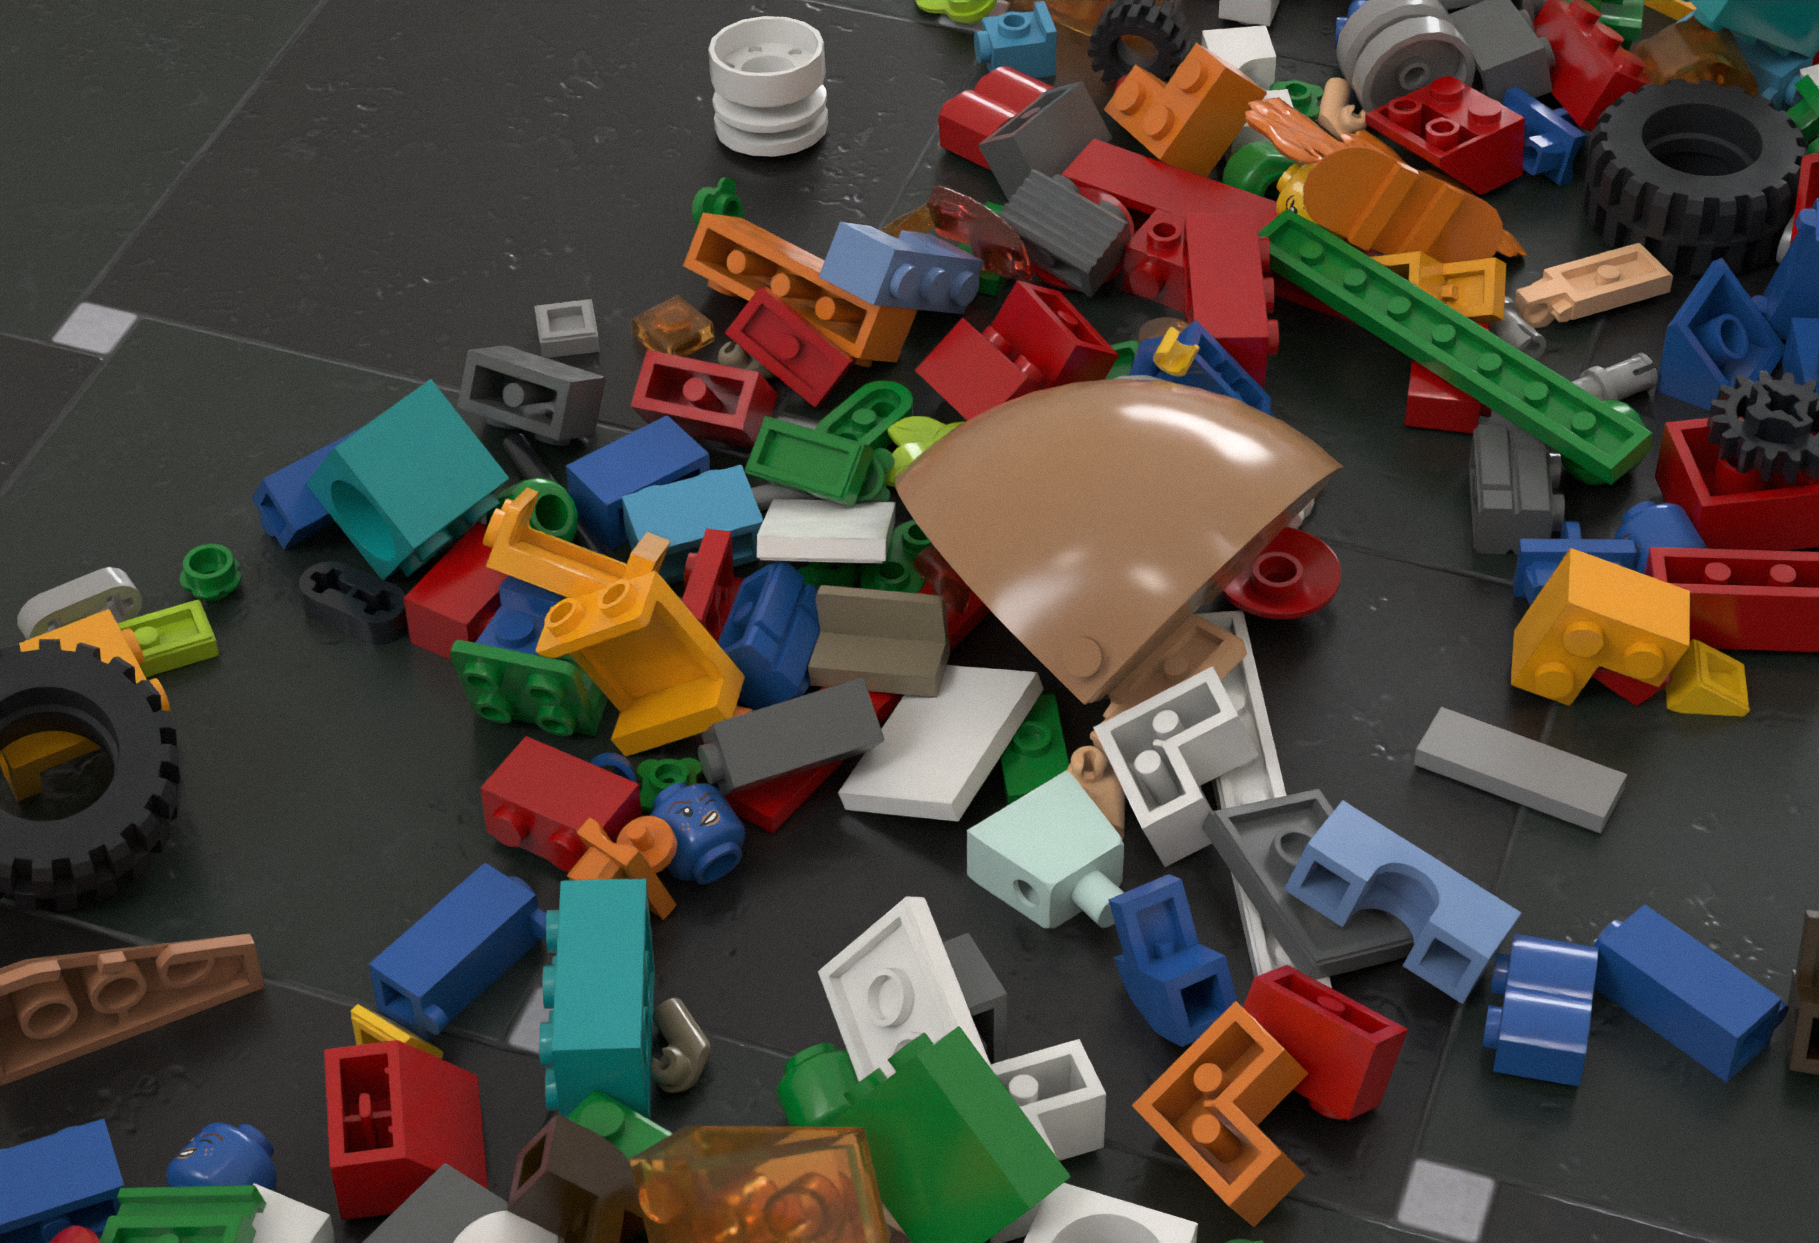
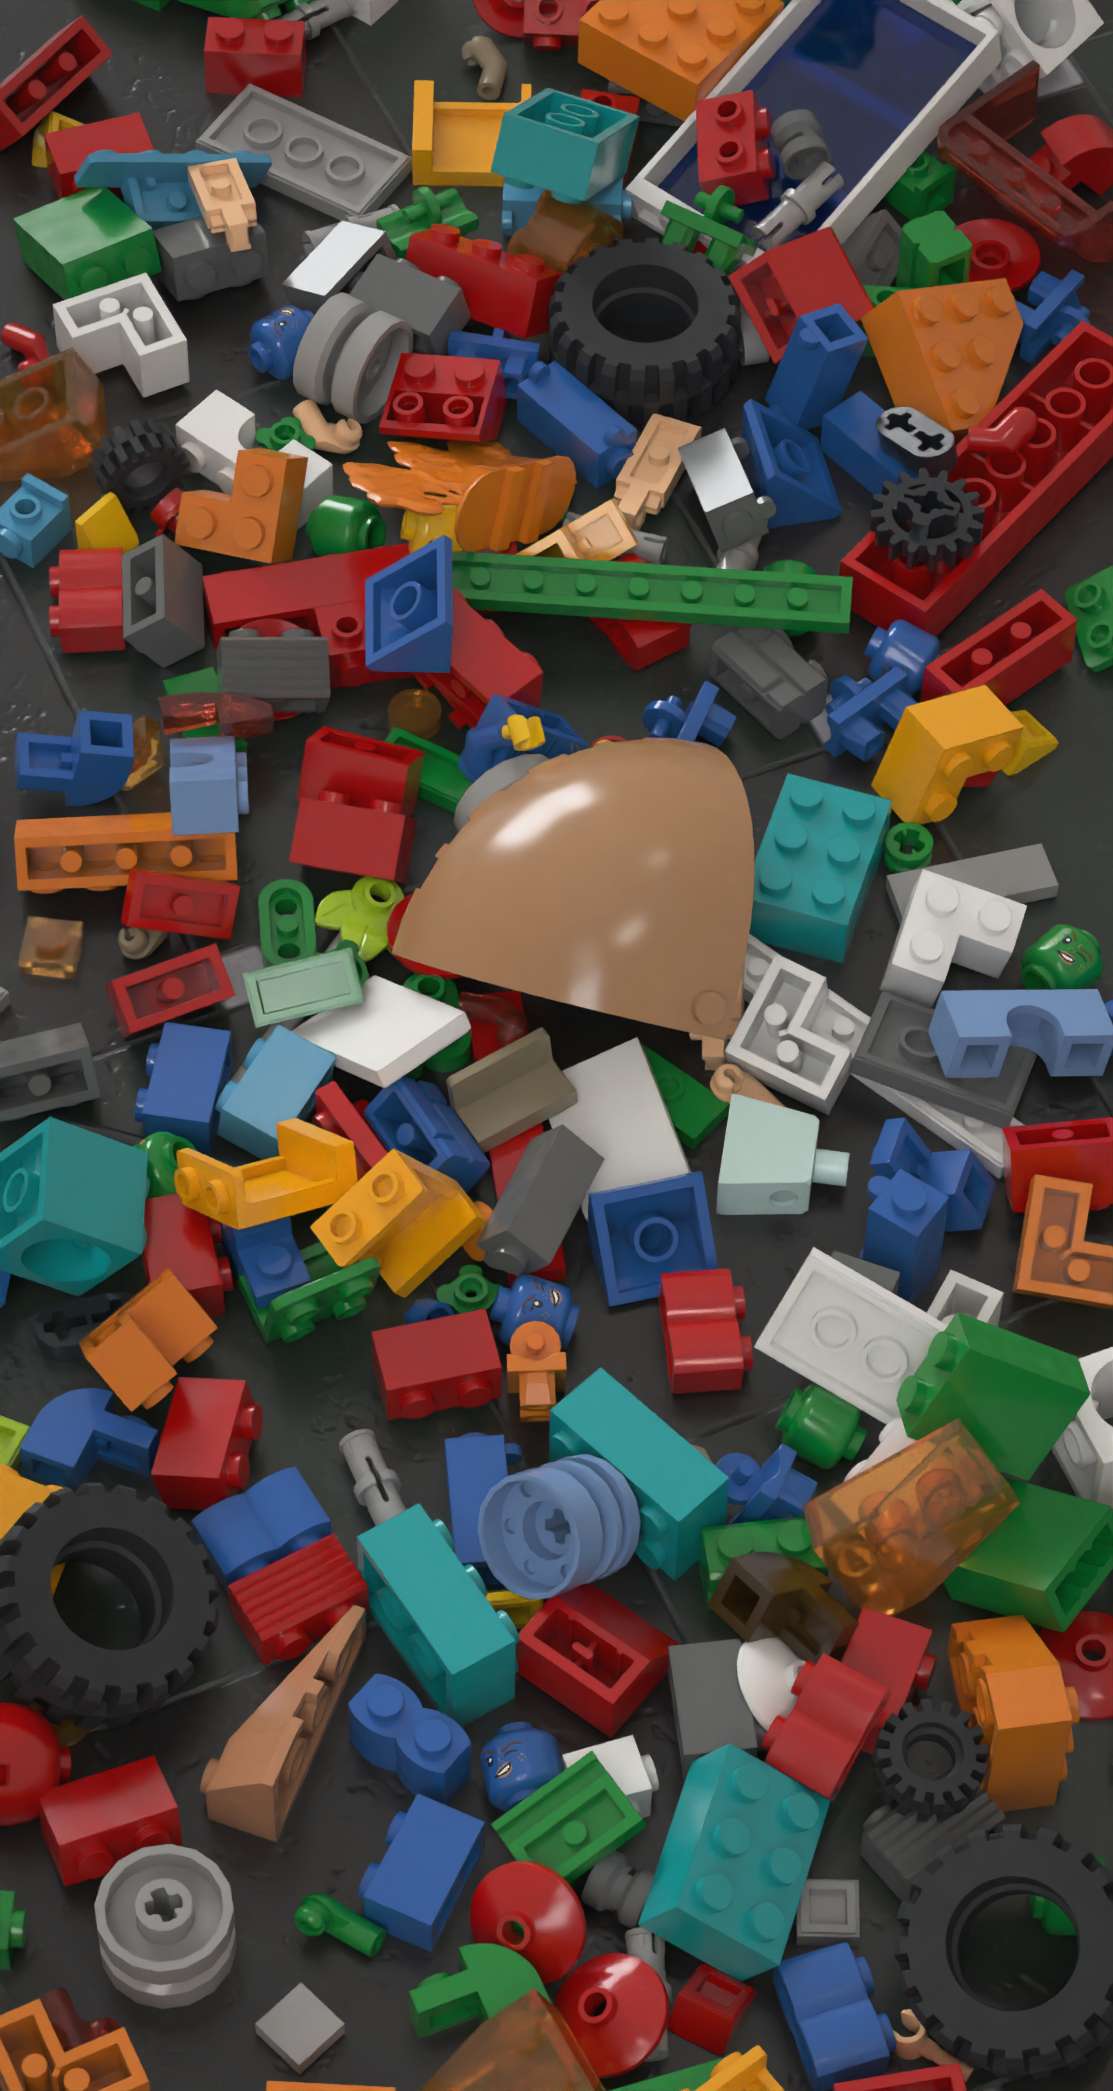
camera: 45 degrees left, 10 degrees up
none -> blue brick [14,710,134,806]
none -> blue brick [20,1388,159,1493]
none -> yellow slope [75,492,139,554]
none -> orange brick [78,1267,218,1412]
none -> red brick [151,1377,263,1510]
none -> blue brick [191,1466,332,1594]
none -> red brick [227,1533,369,1665]
none -> light grey pin [339,1429,406,1526]
none -> blue brick [348,1674,471,1805]
none -> teal brick [357,1503,519,1727]
none -> blue slope [365,535,453,673]
none -> medium blue wheel [477,1454,641,1600]
none -> blue brick [517,361,637,489]
none -> blue slope [587,1171,718,1307]
none -> blue hips [642,680,737,747]
none -> red brick [658,1268,753,1394]
none -> brick [678,428,776,552]
none -> blue hips [715,1444,817,1524]
none -> teal brick [749,773,892,964]
none -> blue brick [859,1169,949,1305]
none -> white brick [879,869,1027,1008]
none -> green bush [883,822,934,874]
none -> green head [1021,924,1103,990]

